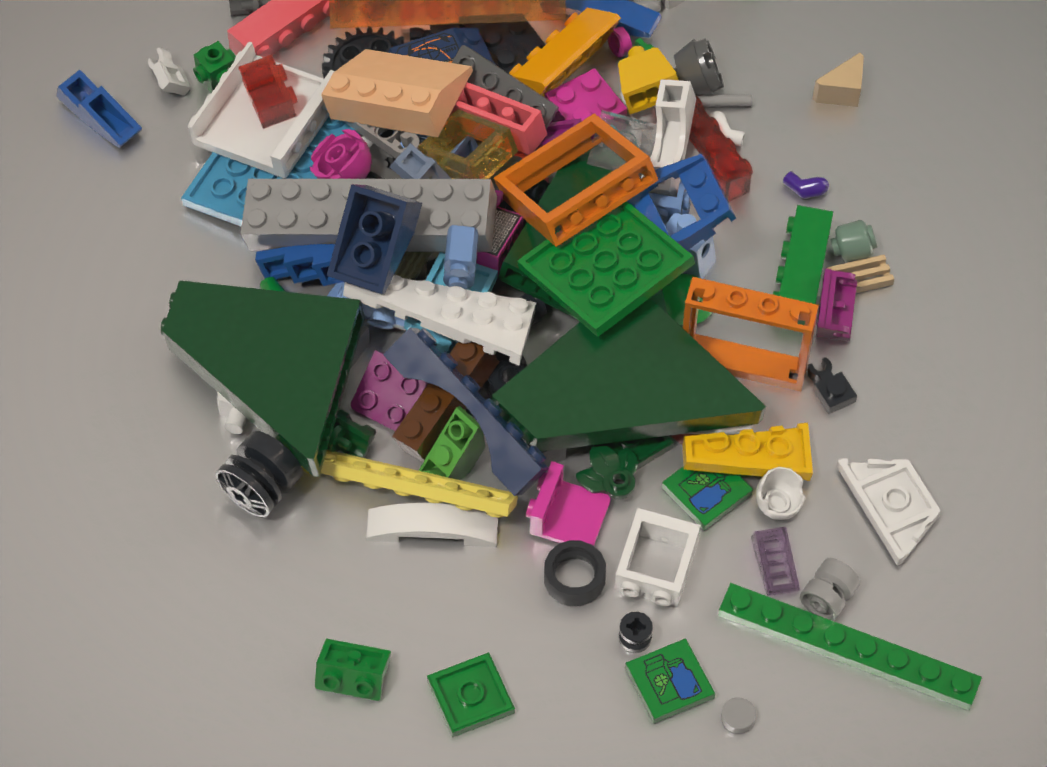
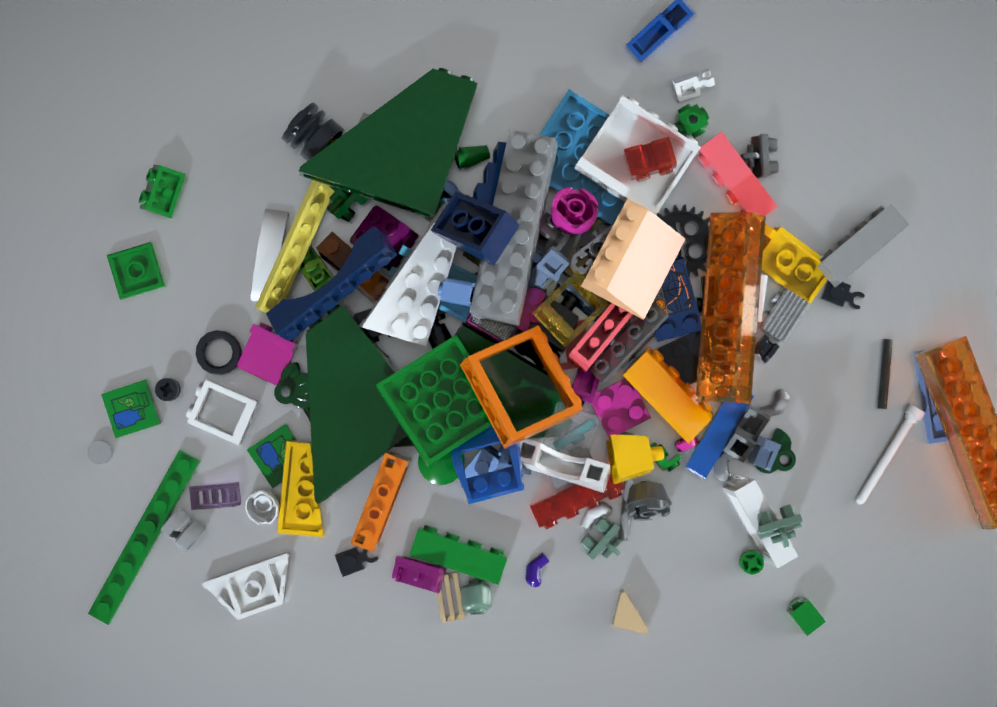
camera: 95 degrees right, 30 degrees up
none -> sand green hips [580,517,622,560]

